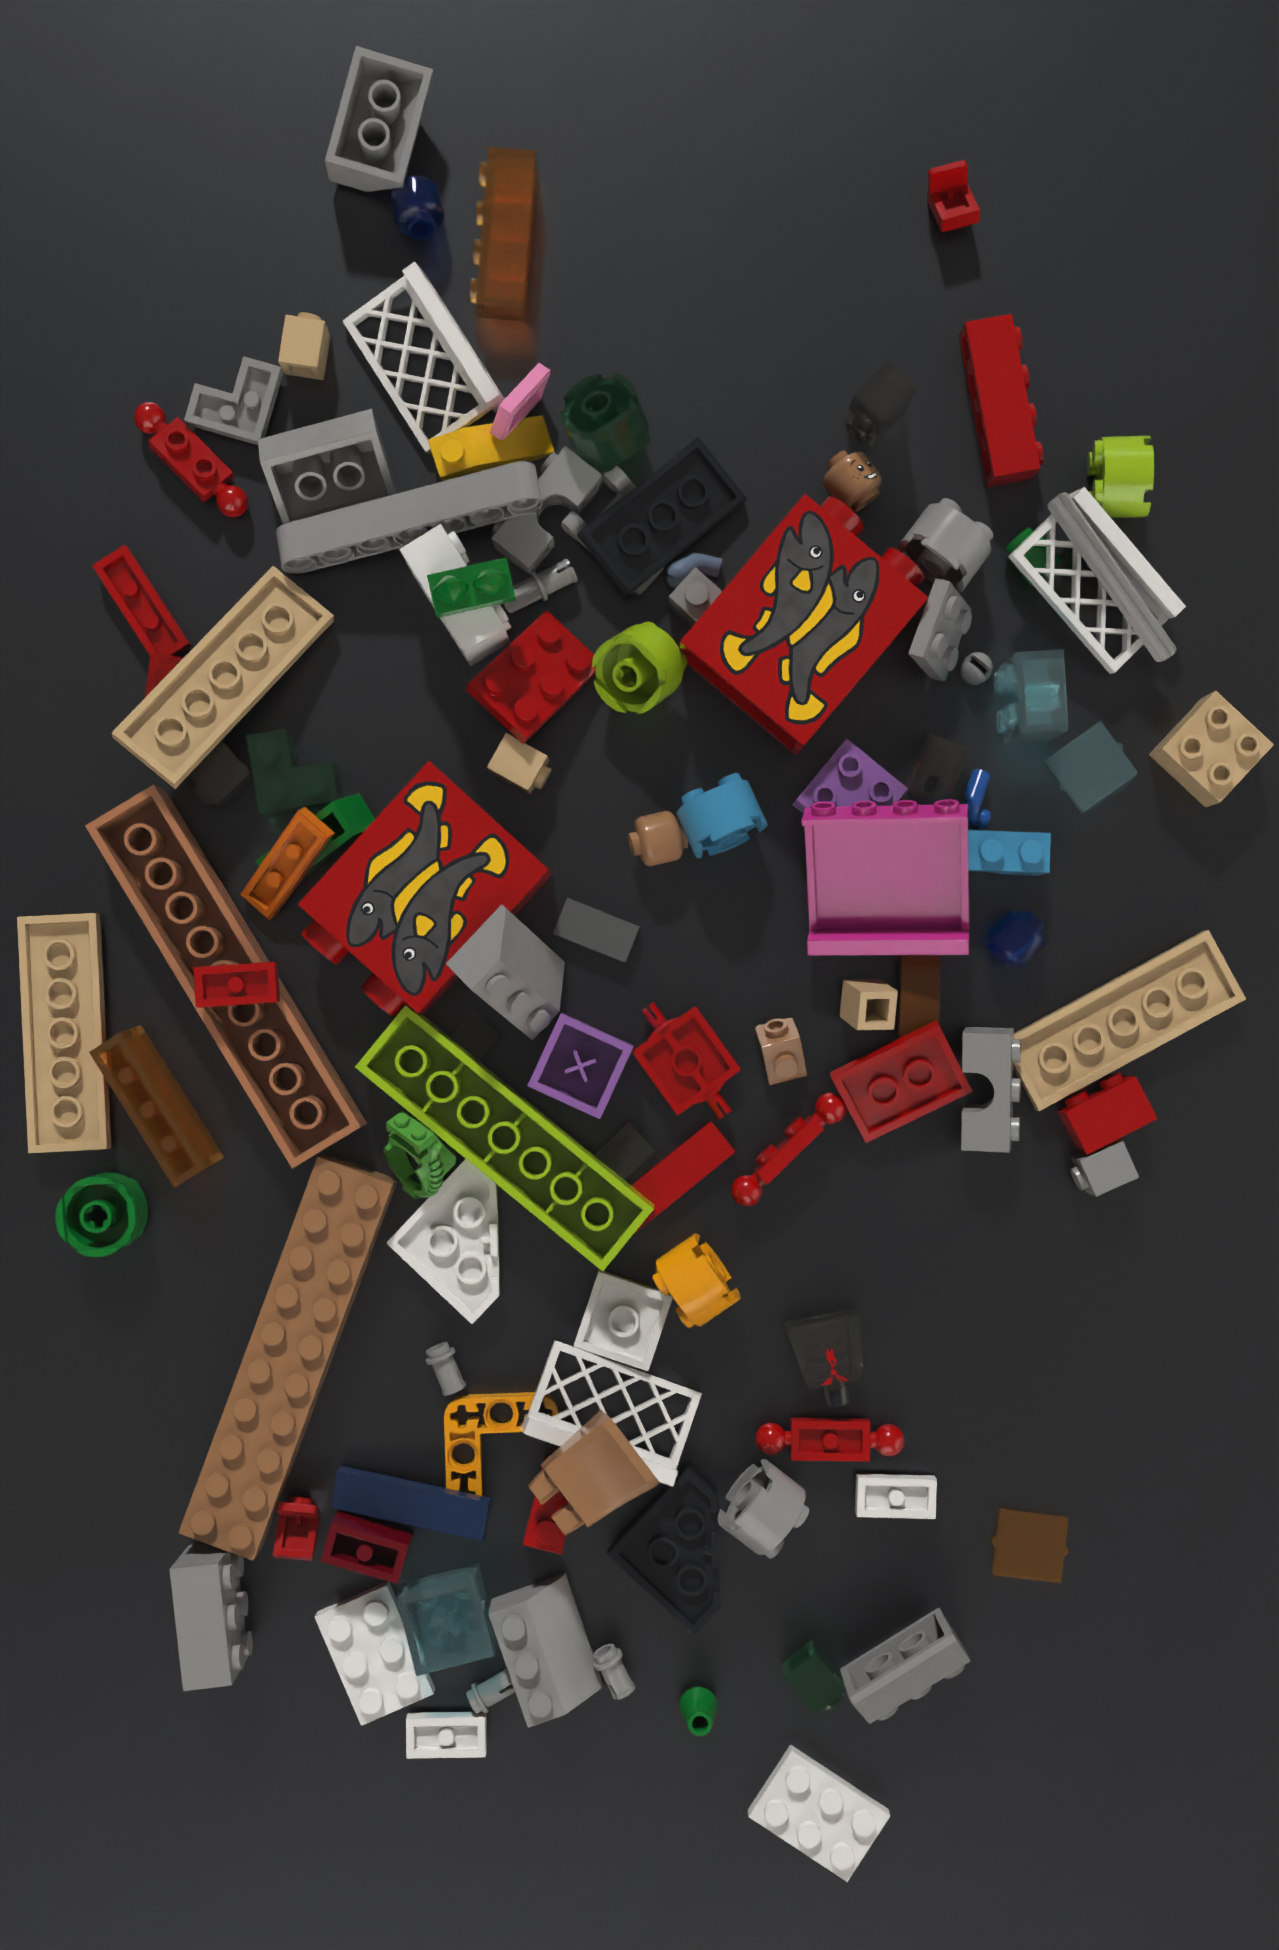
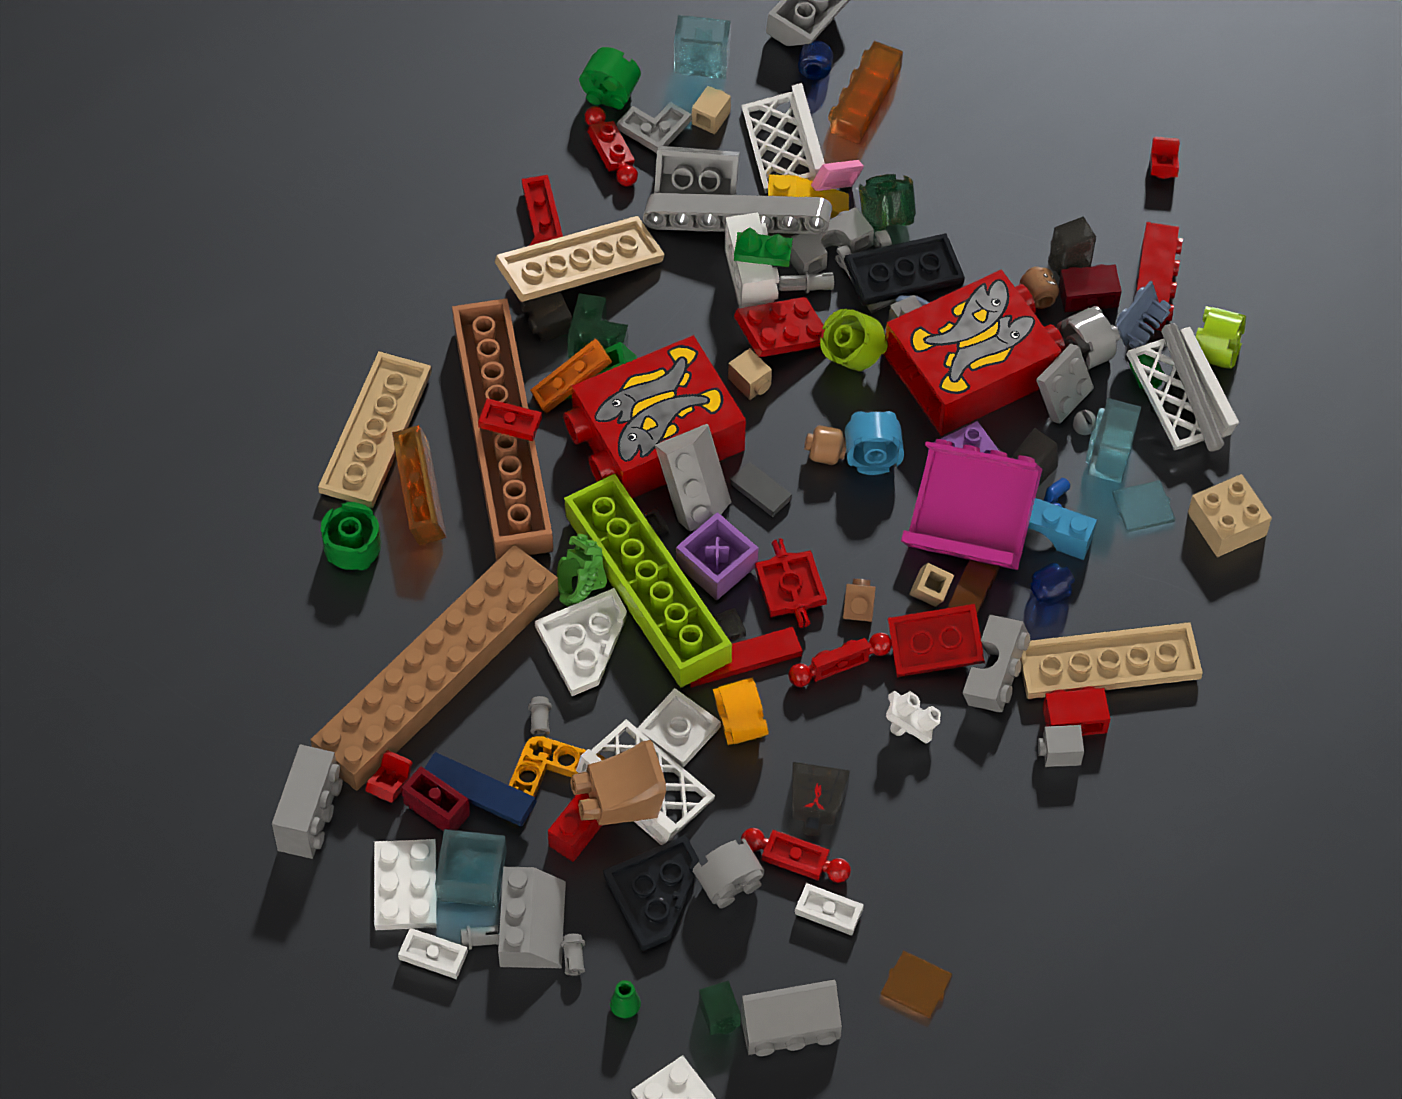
camera: 25 degrees right, 30 degrees down
none -> green brick [579,47,641,110]
none -> clear light blue brick [674,15,731,79]
none -> white hips [886,691,941,743]
none -> dark red brick [1058,264,1122,312]
none -> sand blue hinge [1116,281,1171,349]

